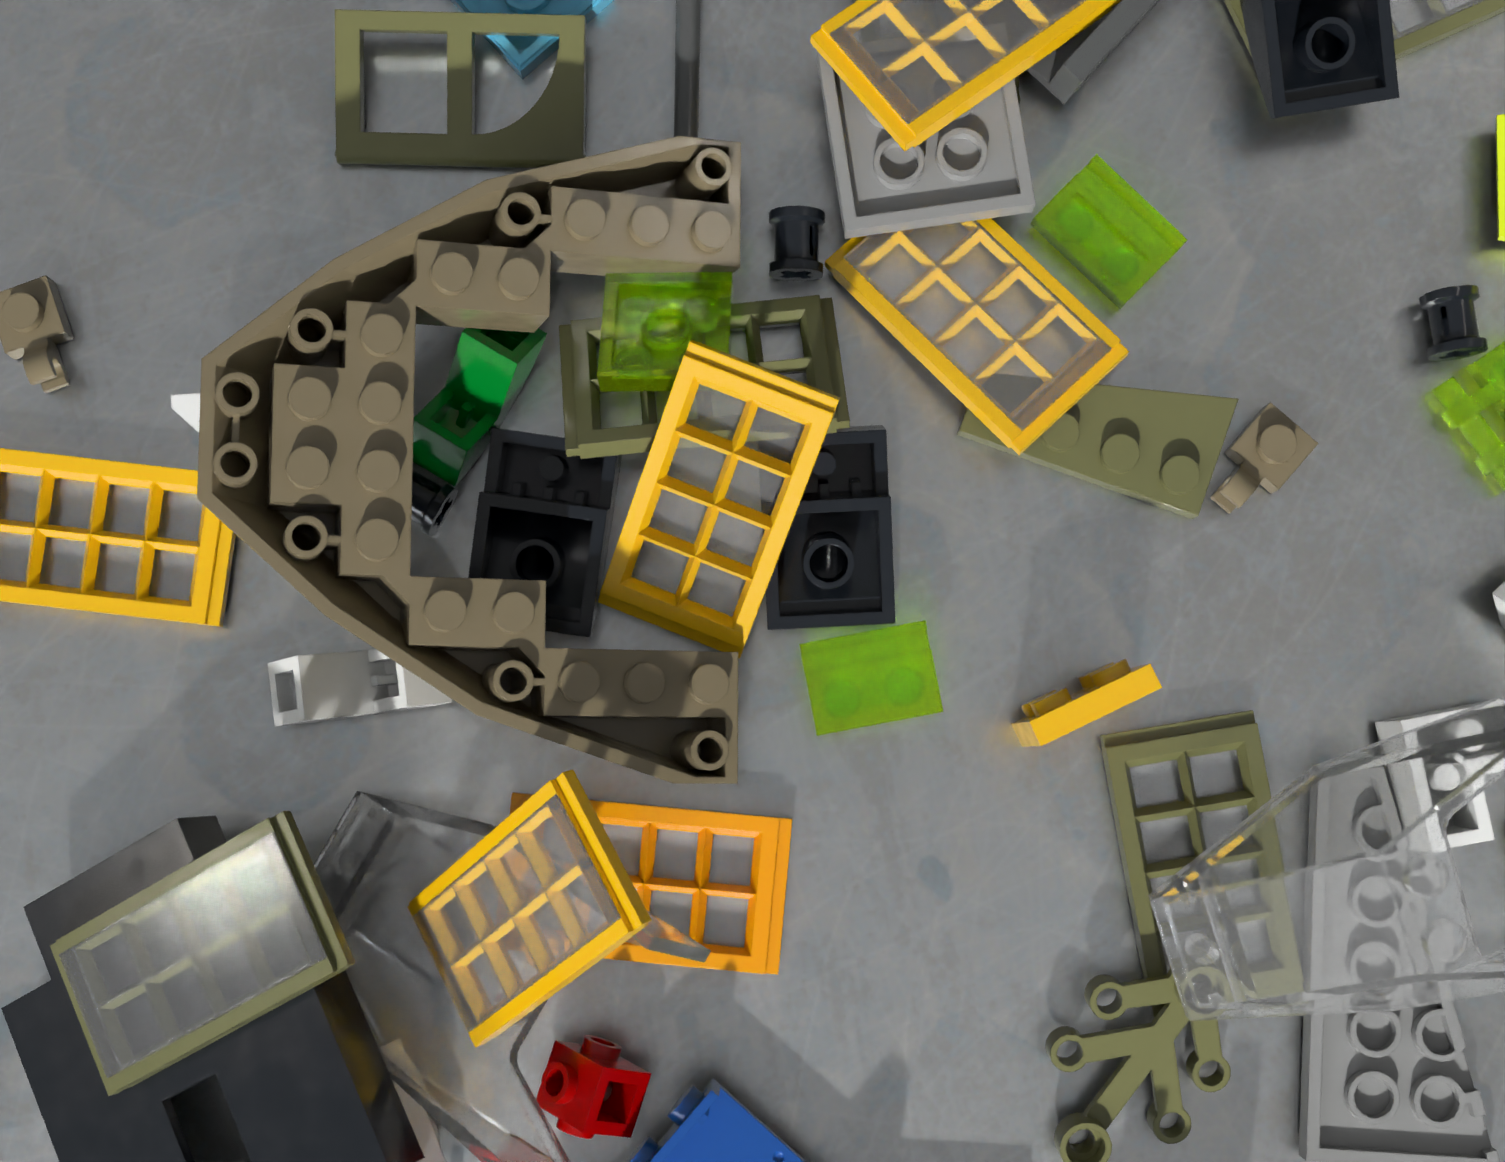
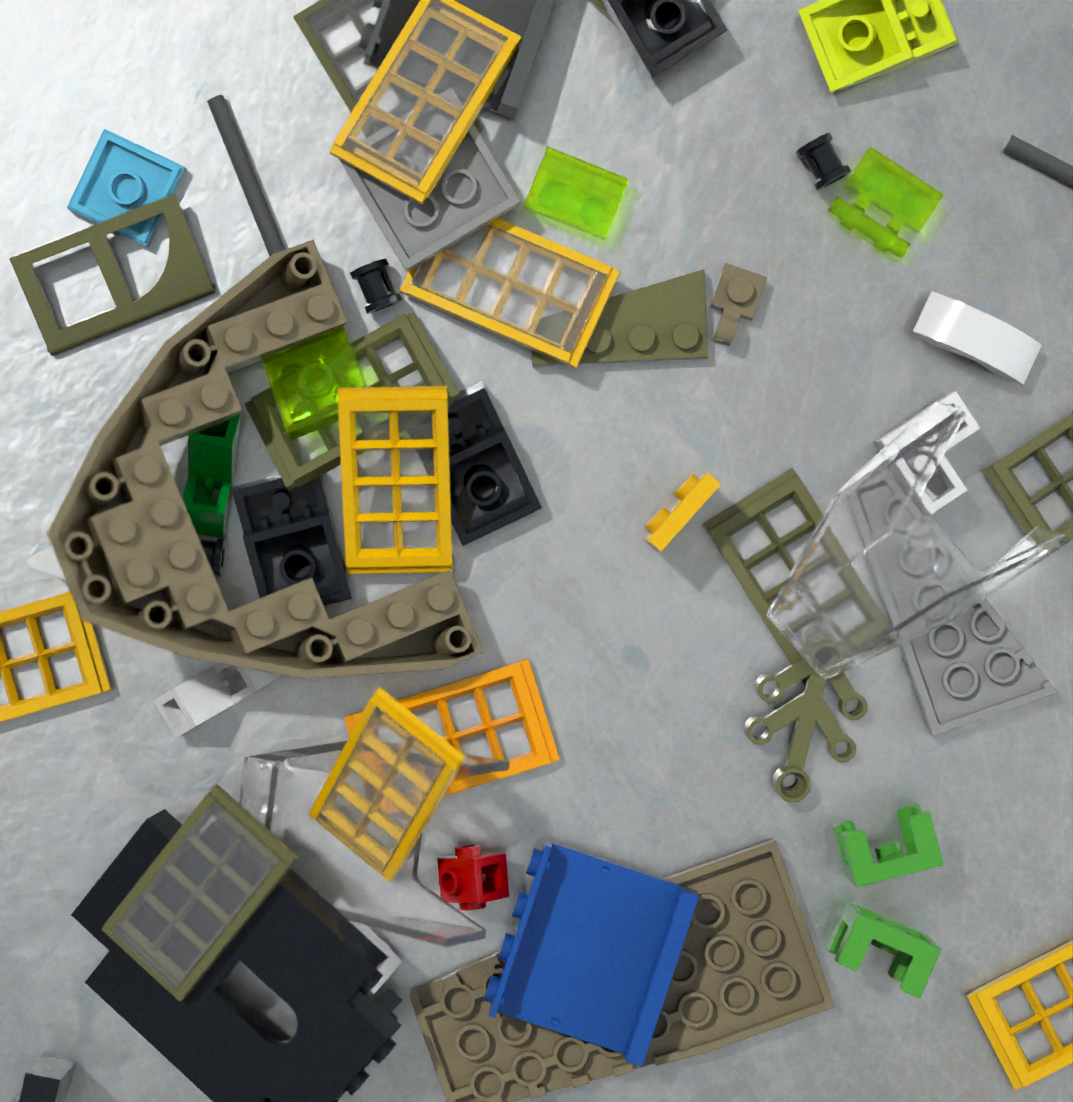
camera: 20 degrees left, 5 degrees up
clear neon green plate [799,620,944,736] -> none

